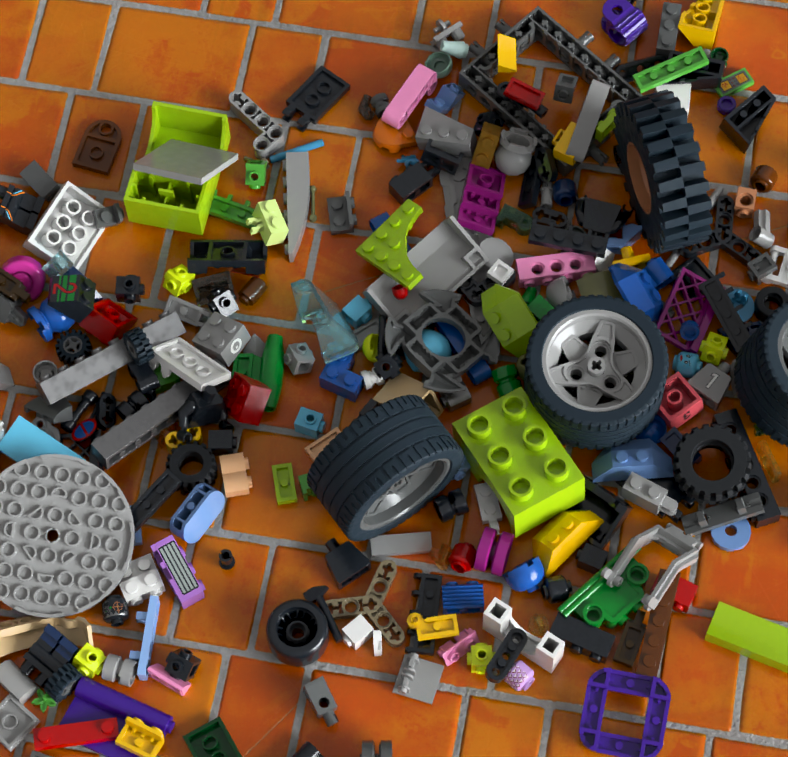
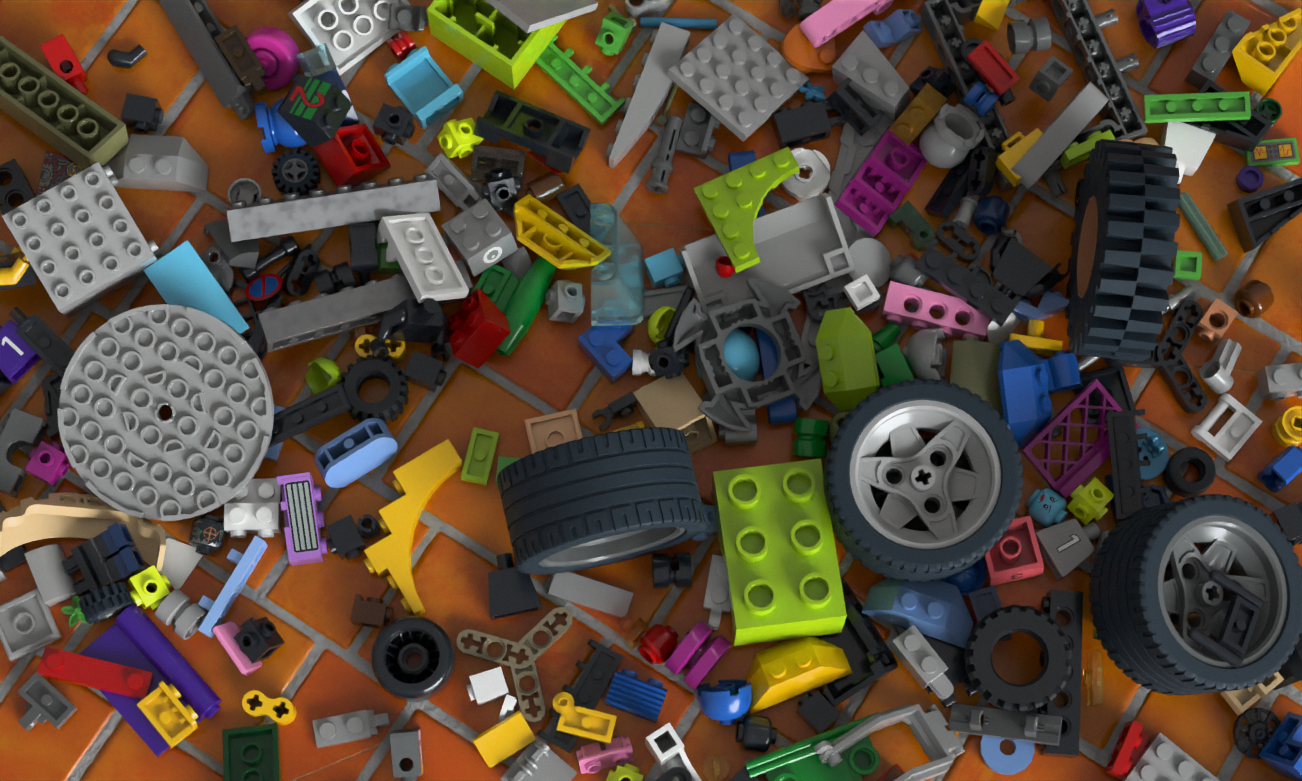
camera: 15 degrees right, 10 degrees up
black wheel [123,327,155,366] -> none
light nougat brick [219,452,253,498] -> none
yellowish green brick [246,199,289,246] -> none
medium azure brick [294,406,326,439] -> none
black piece [303,585,343,643] -> none
black plate [614,55,667,82] -> none
blue tile [680,320,700,341] -> none
dark grey bracket [746,252,778,285] -> none
none -> white sticker [158,538,203,589]
none -> yellow axle [242,690,297,725]
none -> lime hair [305,357,343,395]
none -> light grey hinge [312,709,391,748]
none -> black brick [326,515,366,560]
none -> reddish brown brick [350,594,393,629]
none -> yellow arch [363,439,463,616]
none -> medium azure panel [384,46,464,130]
none -> red wheel [386,30,417,62]
none -> yellow slope [472,711,536,768]
none -> yellow wedge [513,194,612,270]
none -> black plate [556,183,605,237]
none -> dark grey pin [645,116,683,194]
none -> light grey plate [667,14,809,142]
none -> white plate [780,148,830,201]
none -> dark grey head [889,253,928,288]
none -> blue wheel [963,81,1000,118]
none -> dark grey wheel [1007,16,1051,55]
none -> bright green tile [1173,250,1202,280]
none -> sand green axle [1178,192,1227,261]

